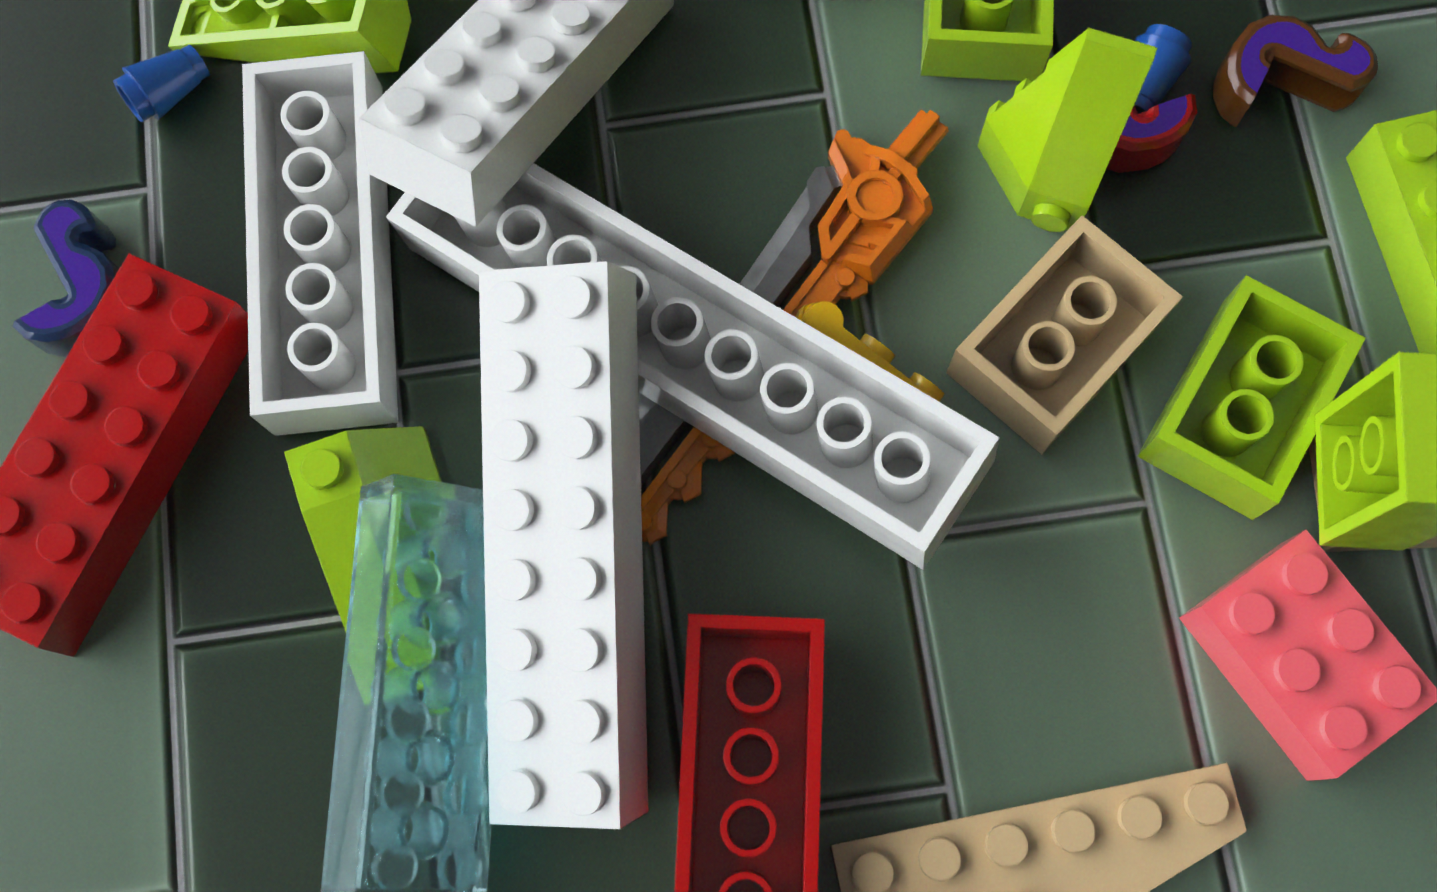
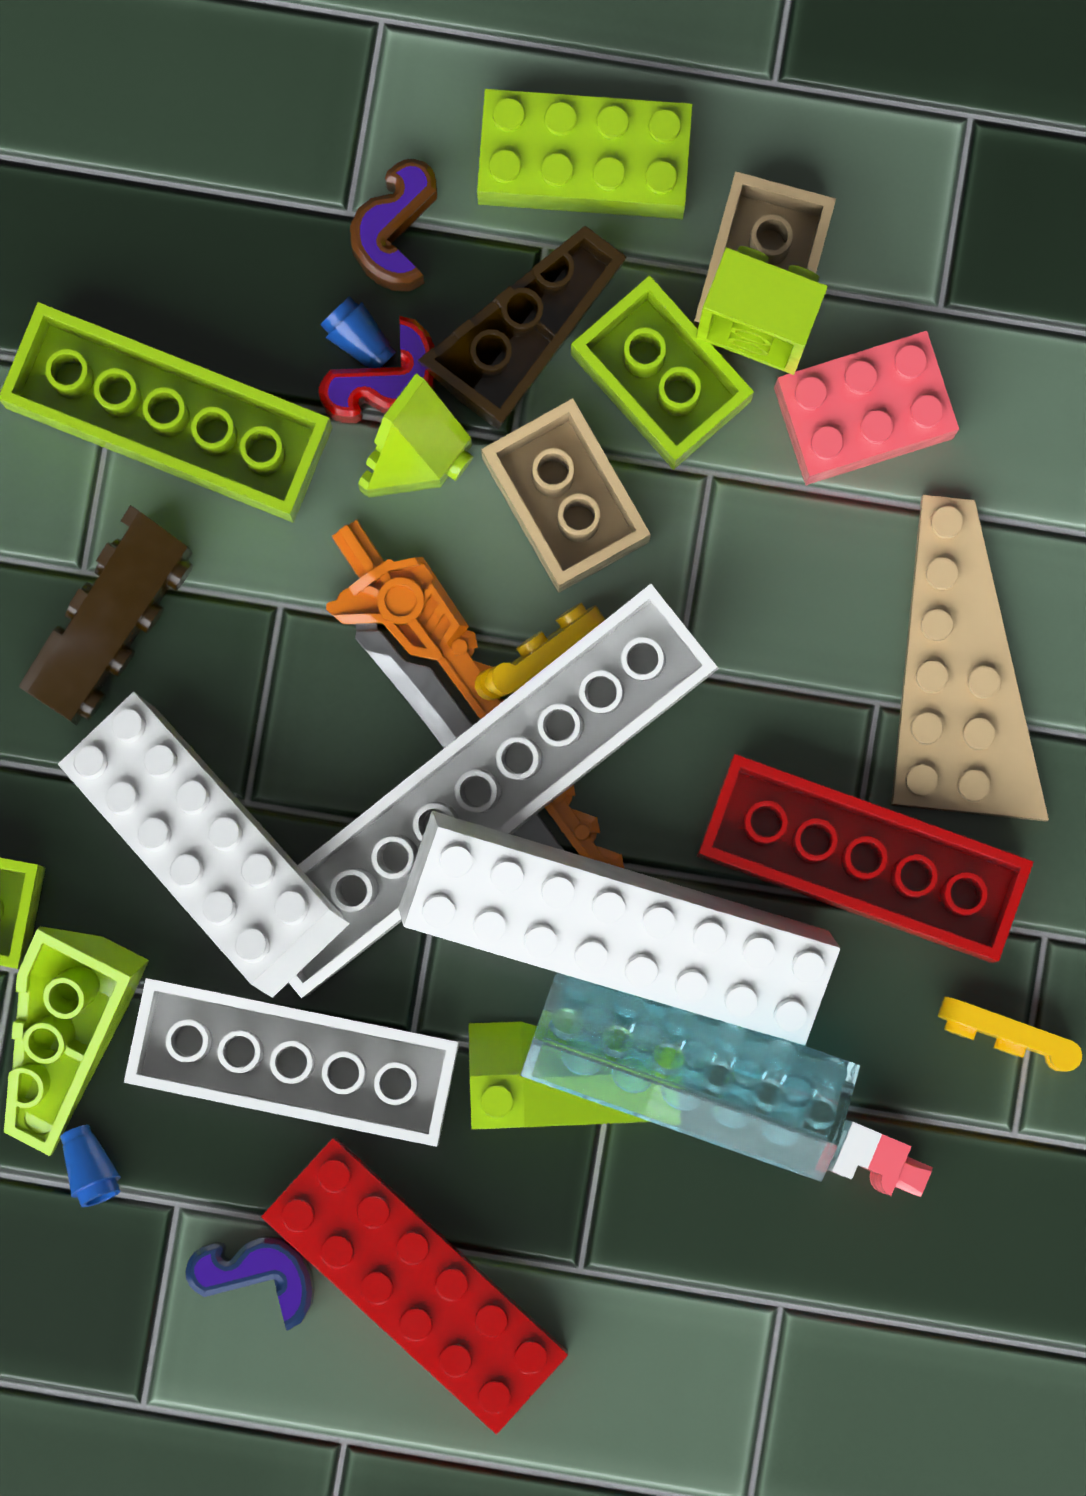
camera: 80 degrees left, 10 degrees up
none -> dark brown wedge [417,226,627,430]

